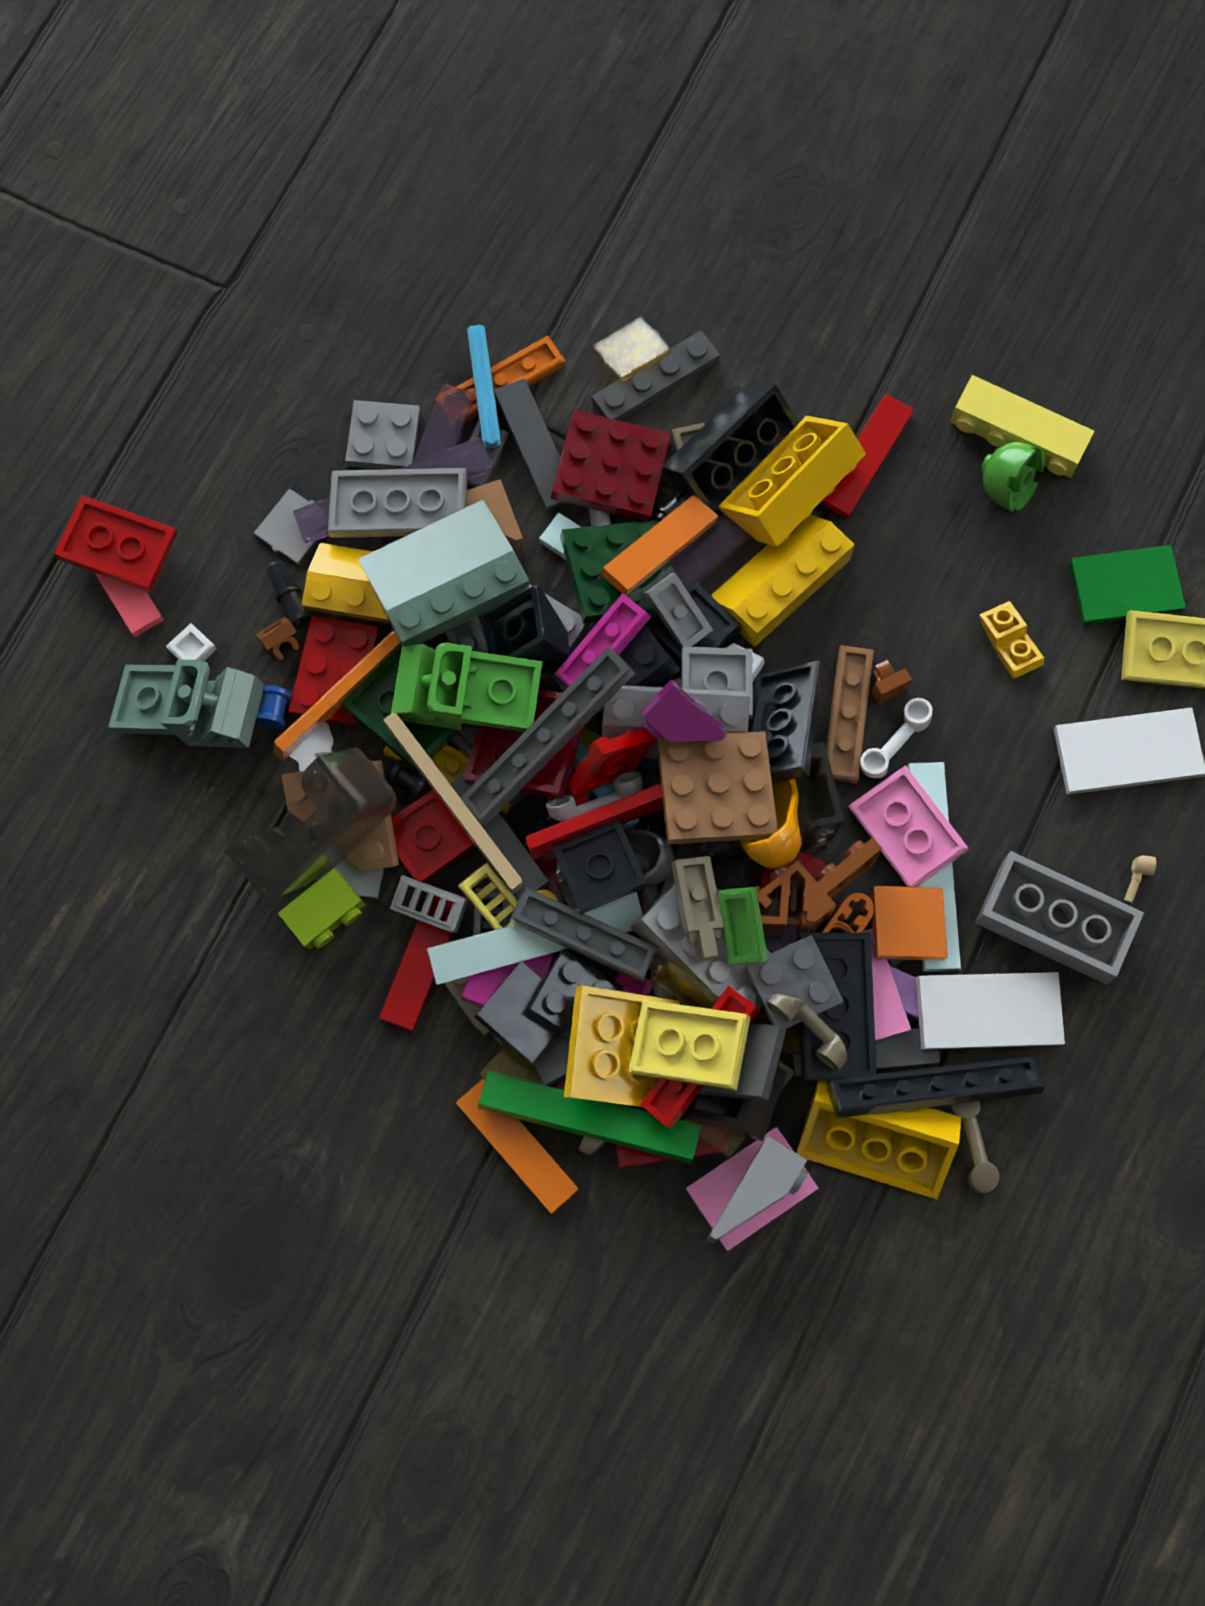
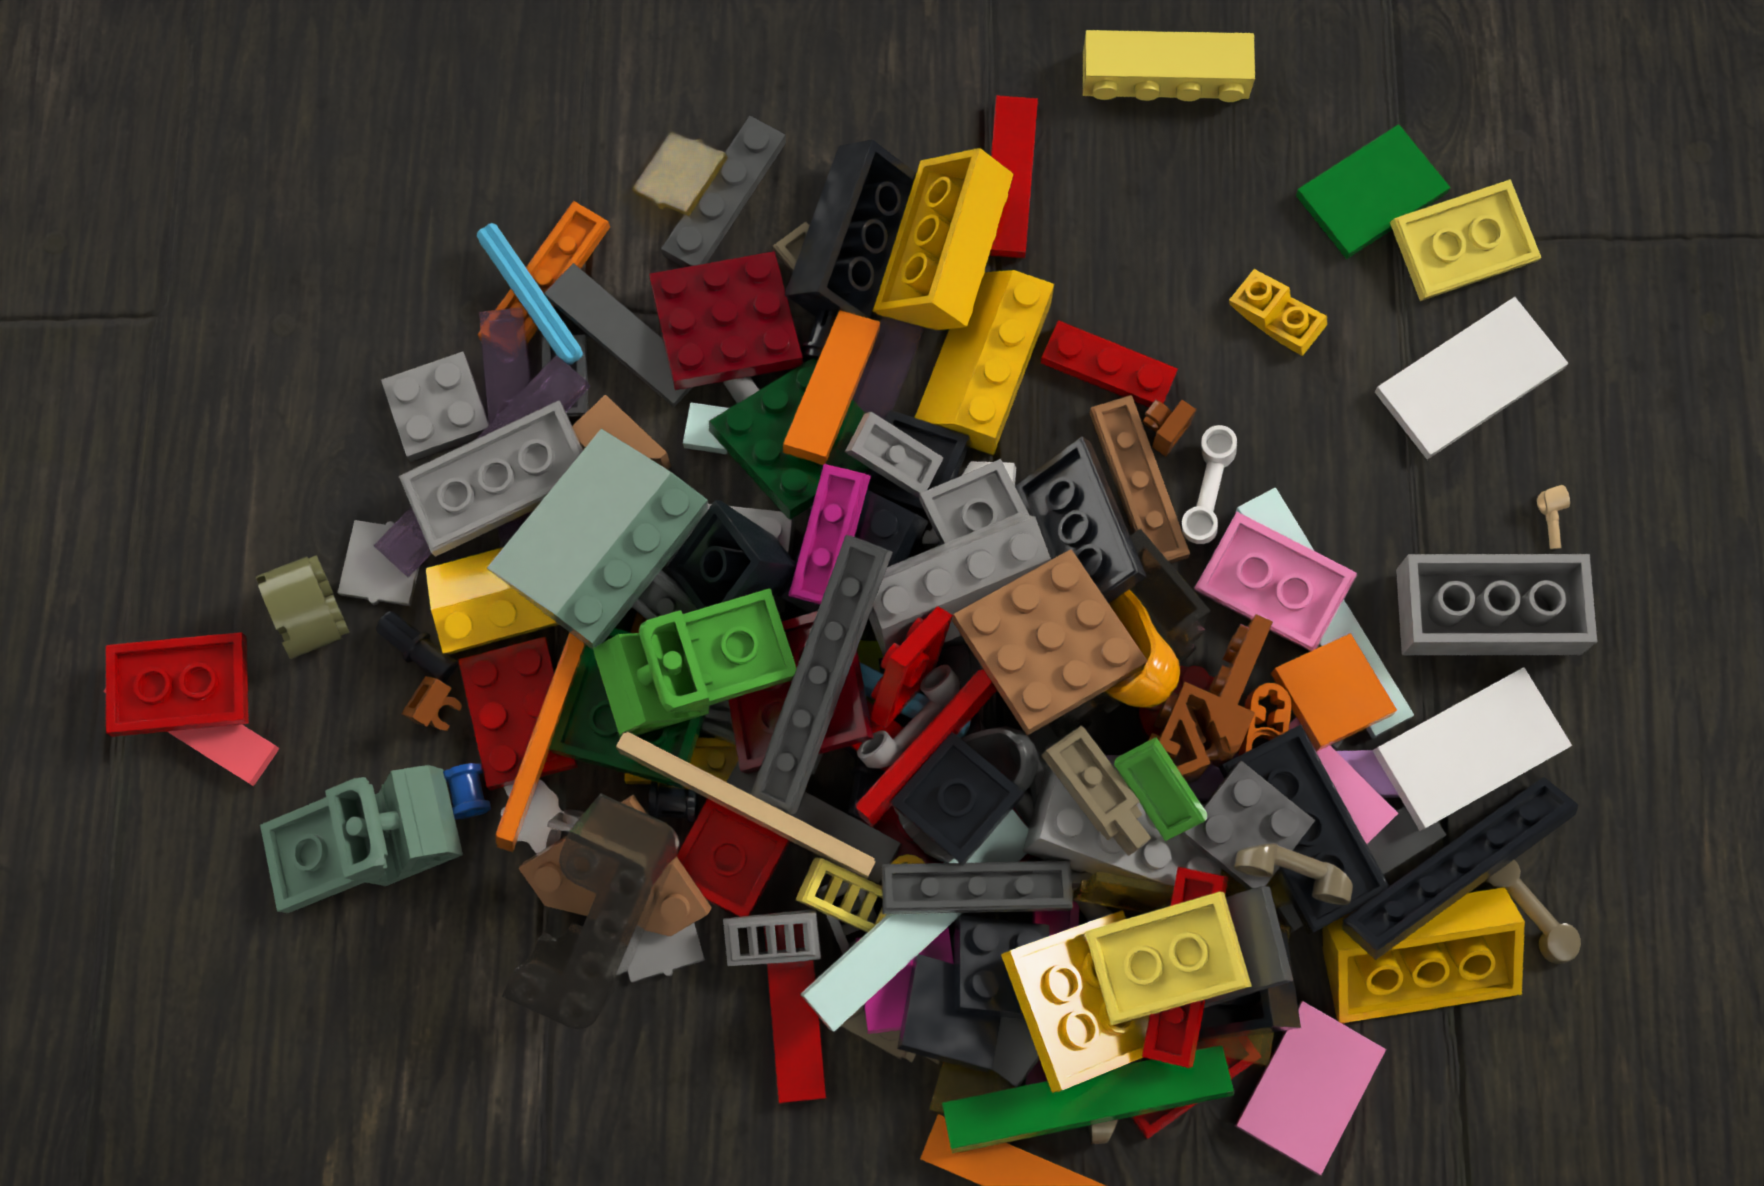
camera: 25 degrees left, 0 degrees up
white tile [166,623,216,661] -> none
lime brick [278,868,366,950] -> none
magenta slope [641,679,727,742] -> none
light grey slope [706,1137,808,1244] -> none
bright green cylinder [981,442,1045,512] -> none
none -> olive brick [255,555,350,659]
none -> red plate [1041,320,1178,407]

